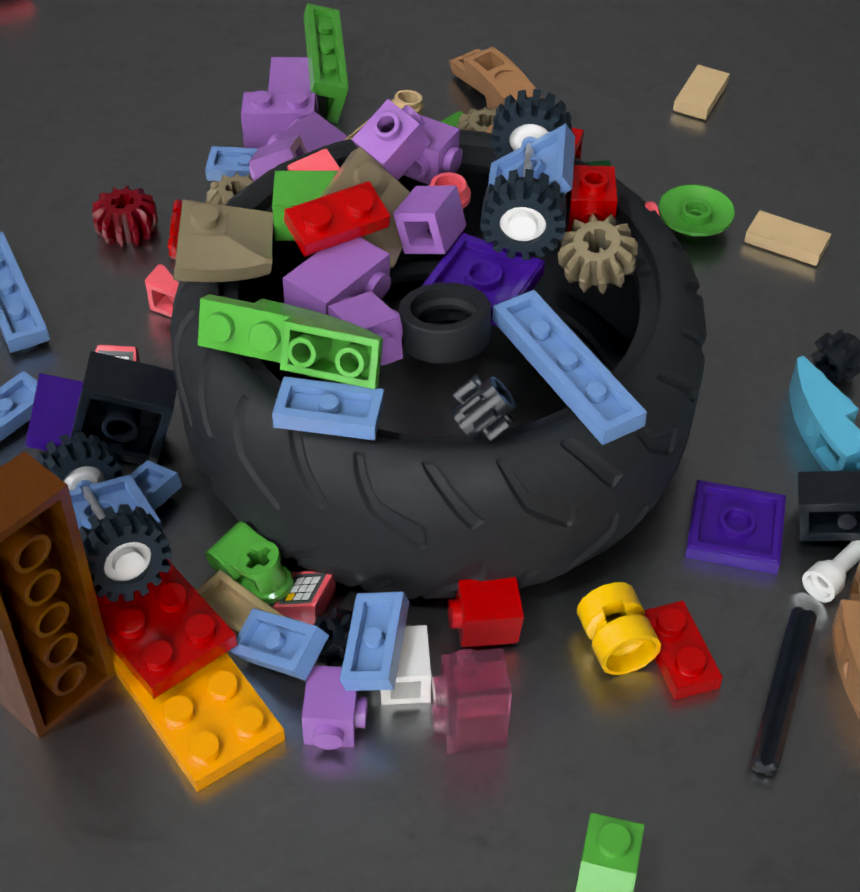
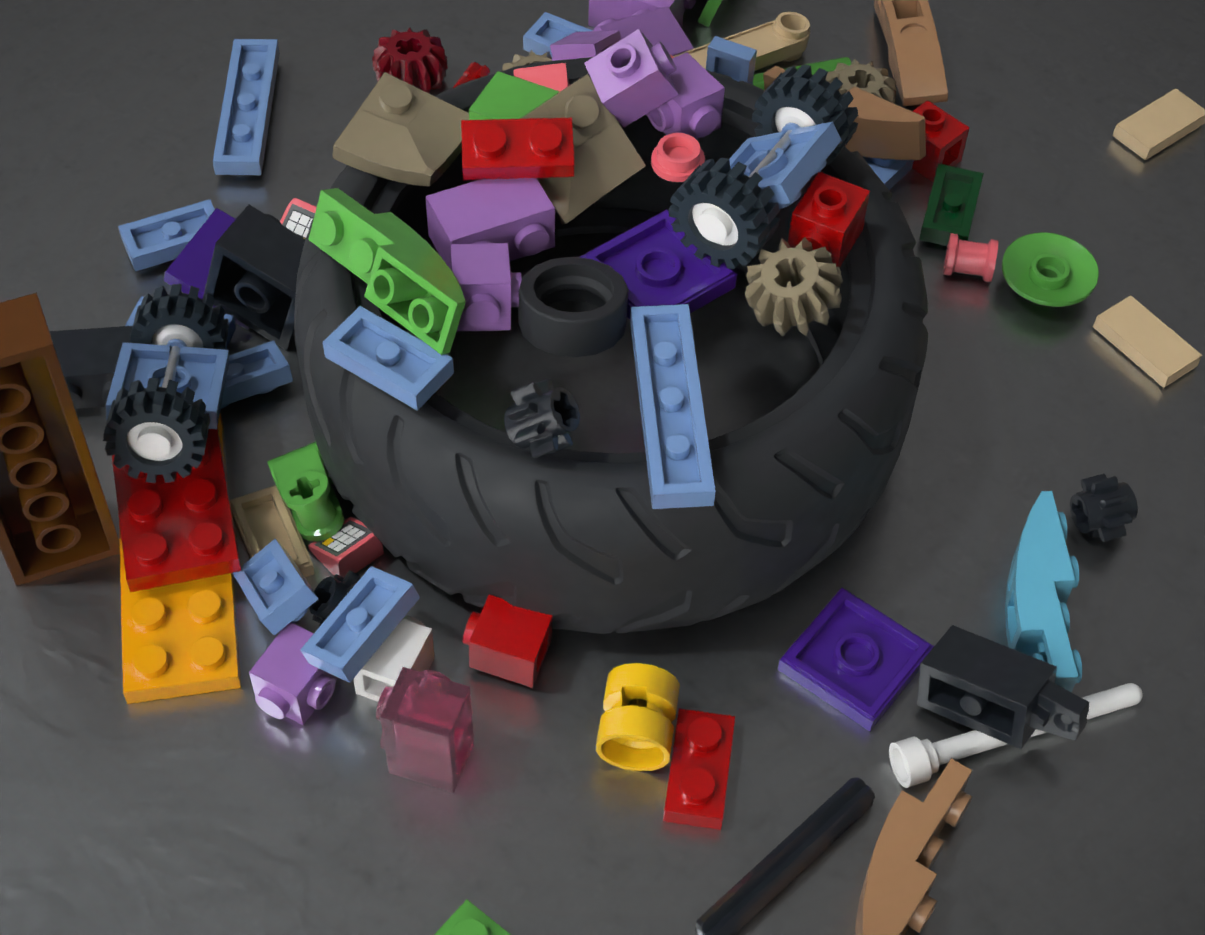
camera: 25 degrees right, 5 degrees up
medium lavender brick [393,185,467,254] -> none

